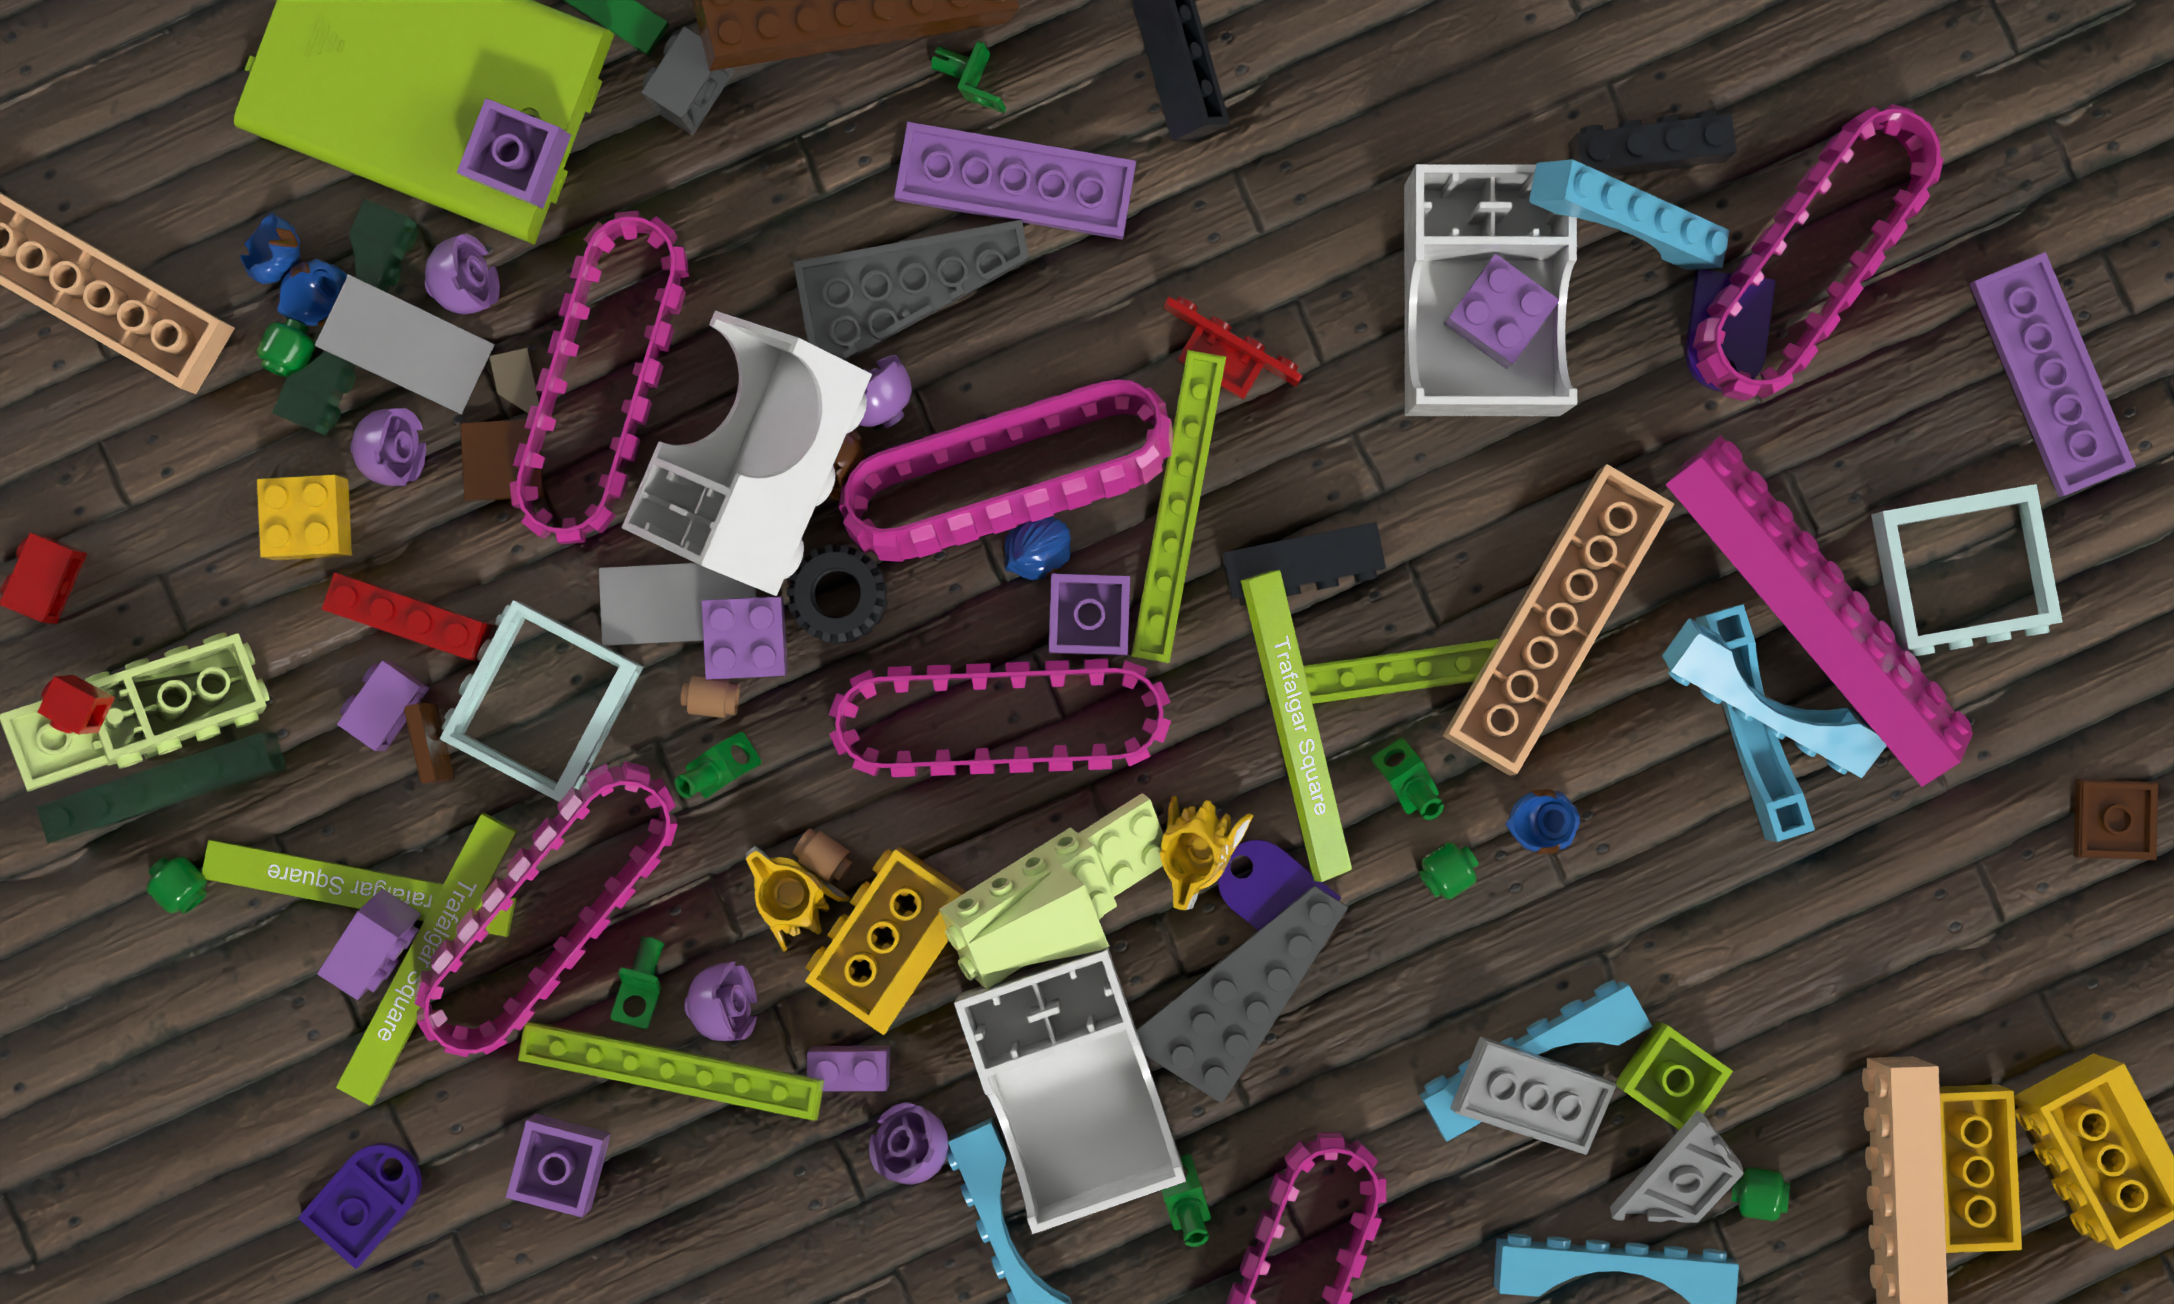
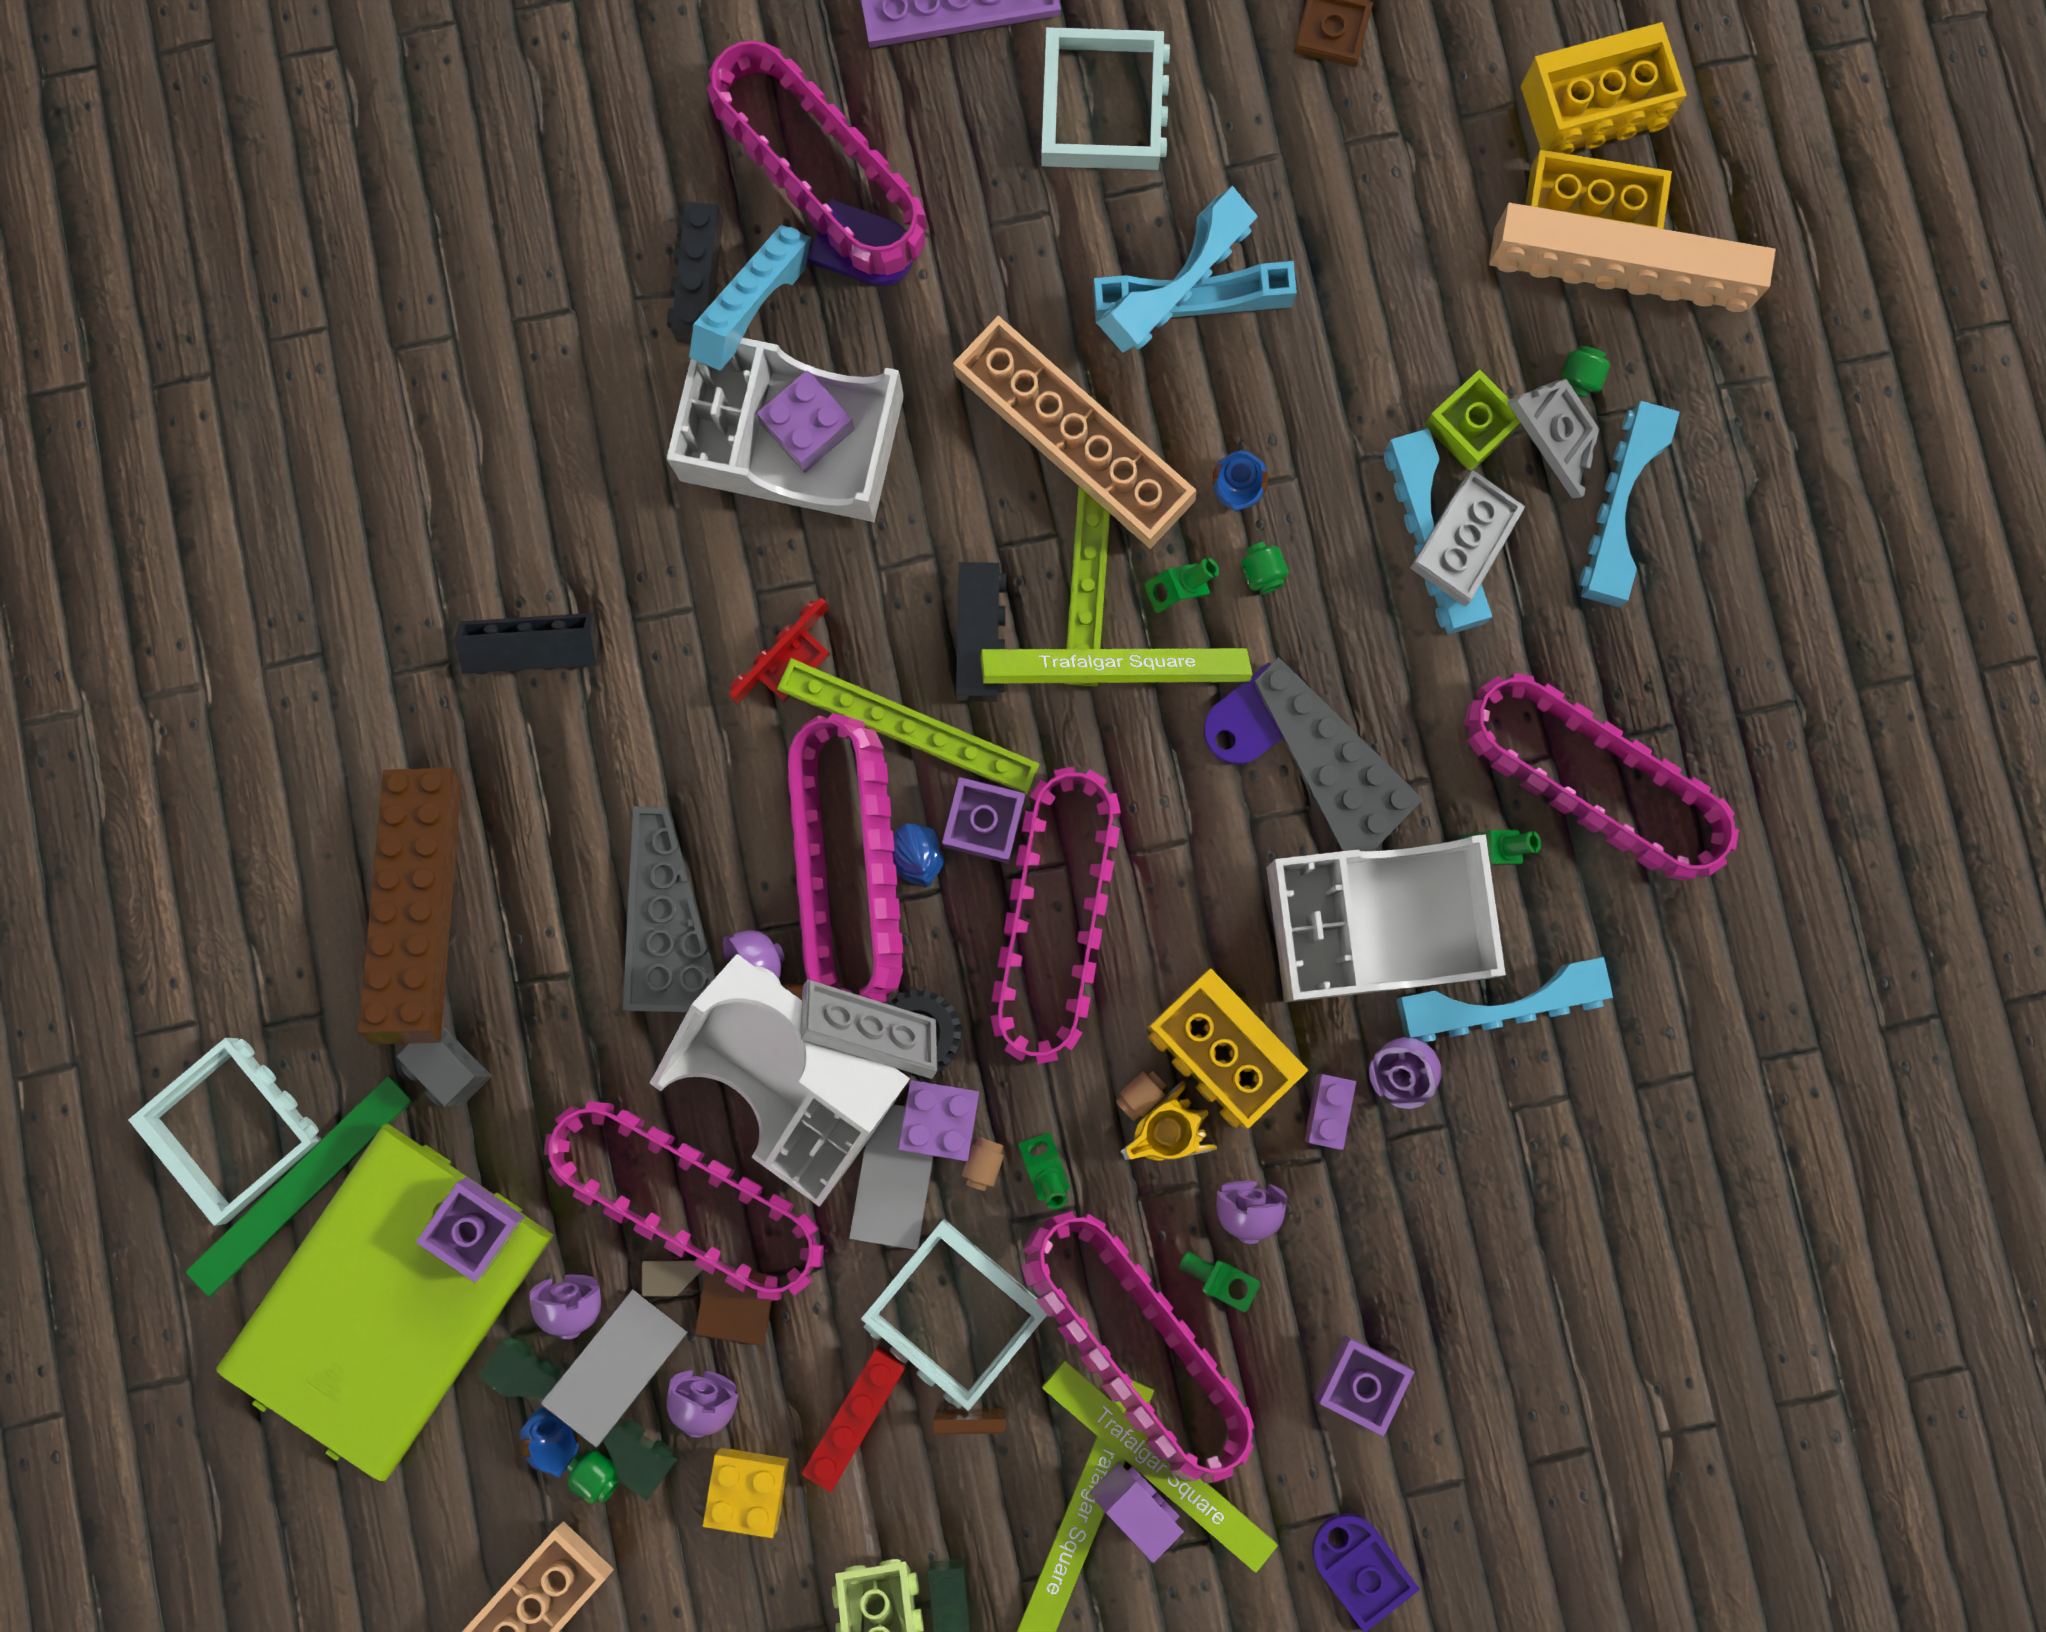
camera: 75 degrees left, 5 degrees down
blue hair [239,212,301,284] -> none
medium lavender brick [337,660,430,751] -> none
lime tile [518,1021,824,1121] -> none
medium lavender plate [894,122,1136,240] -> none
green bracket [931,41,1007,114] -> none
yellowish green wedge [939,793,1163,989] -> none
yellow piece [1160,796,1254,910] -> none
dark pink brick [1666,435,1973,787] -> none
none -> light grey tile [801,979,937,1079]

